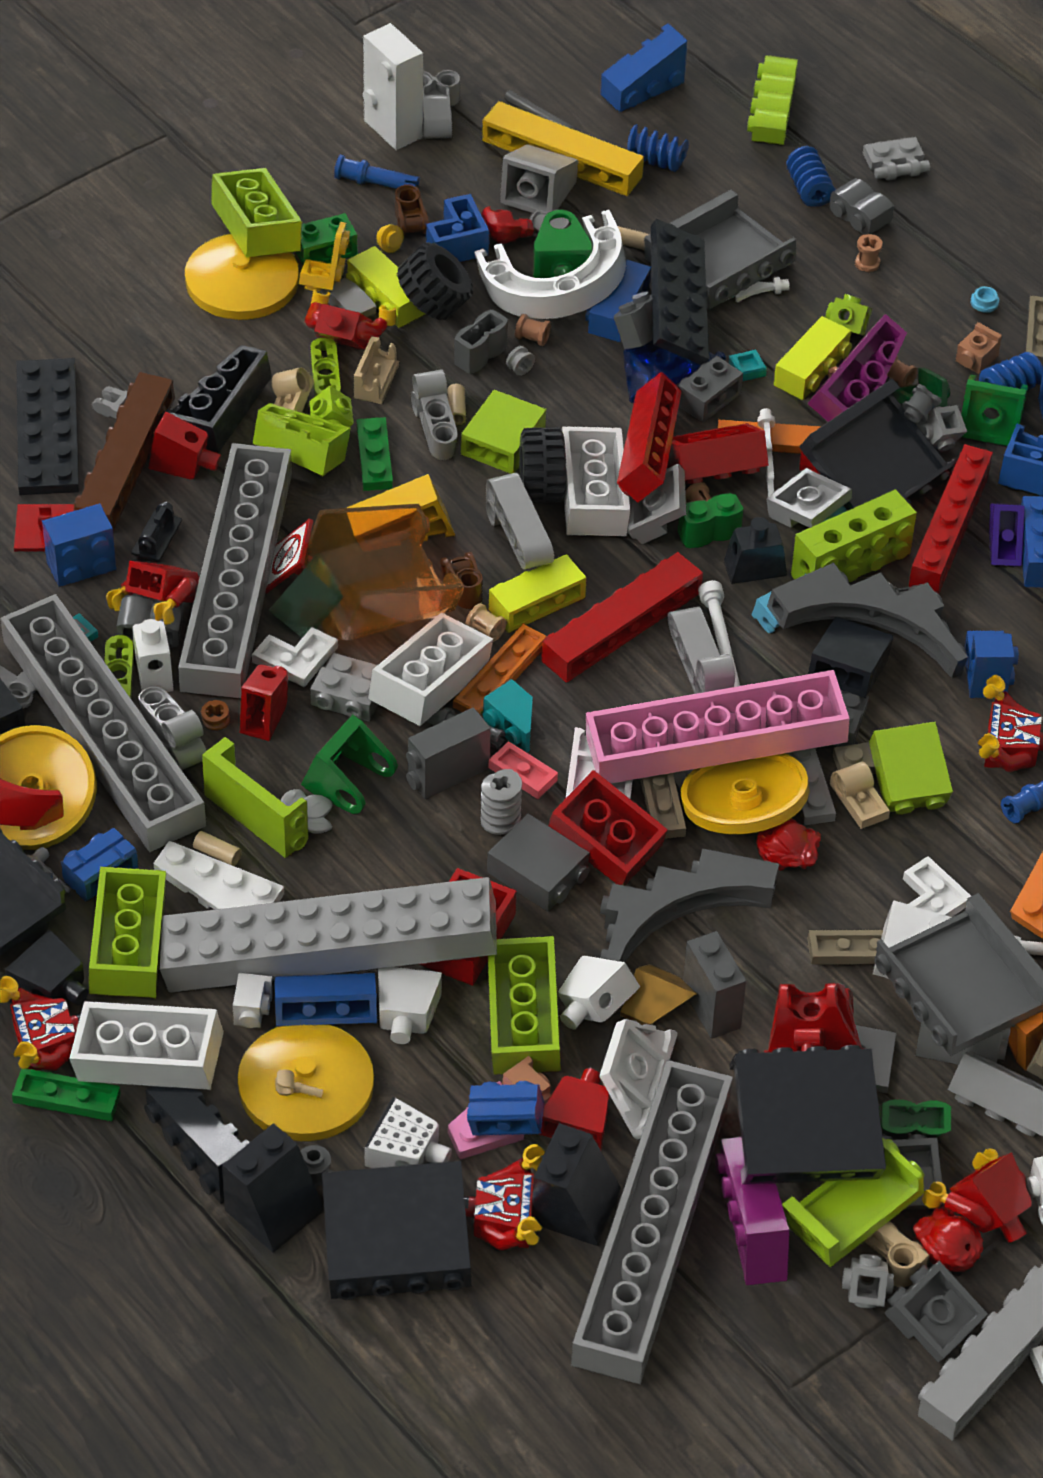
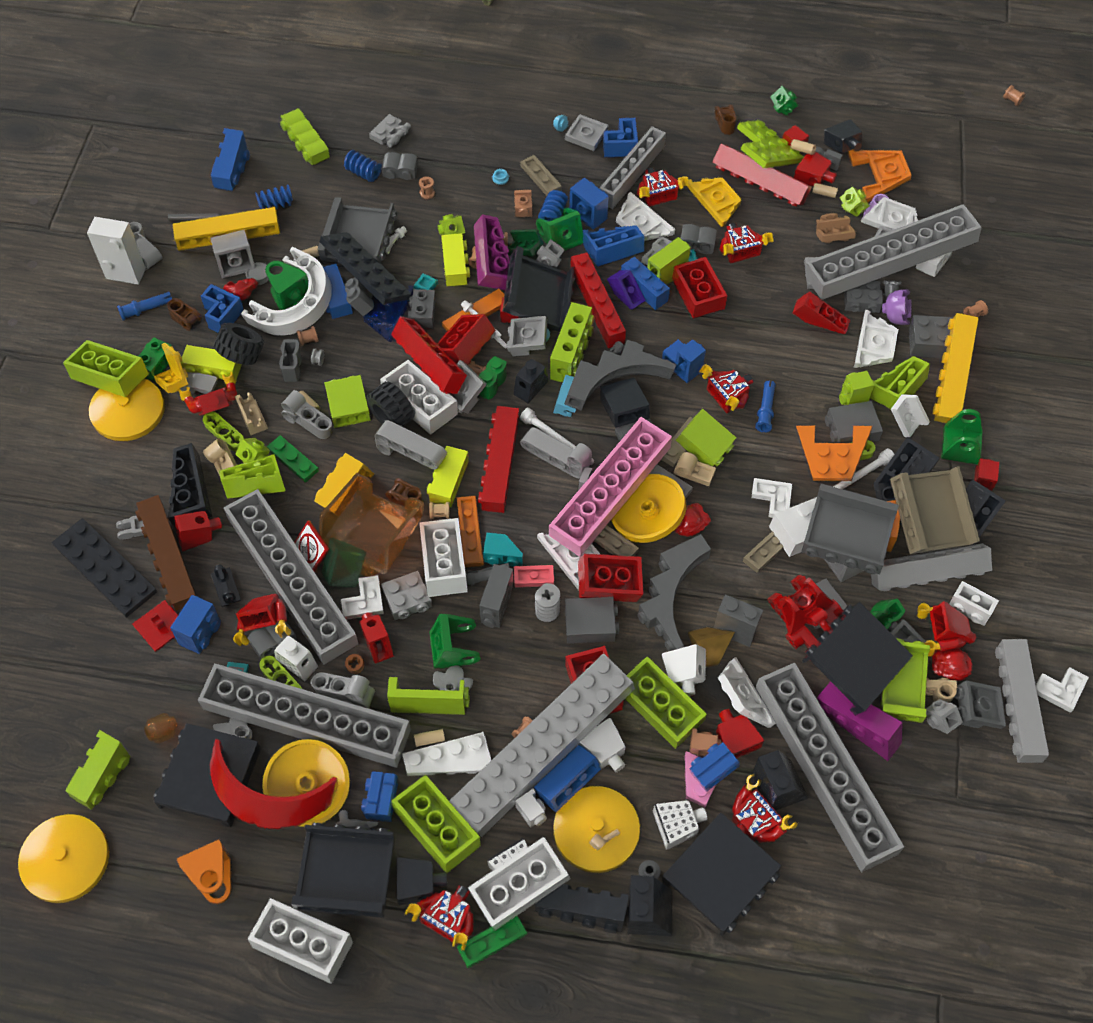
camera: 40 degrees left, 10 degrees up
yellow plate [376,224,403,253] -> none
dark grey brick [902,384,942,423] -> none

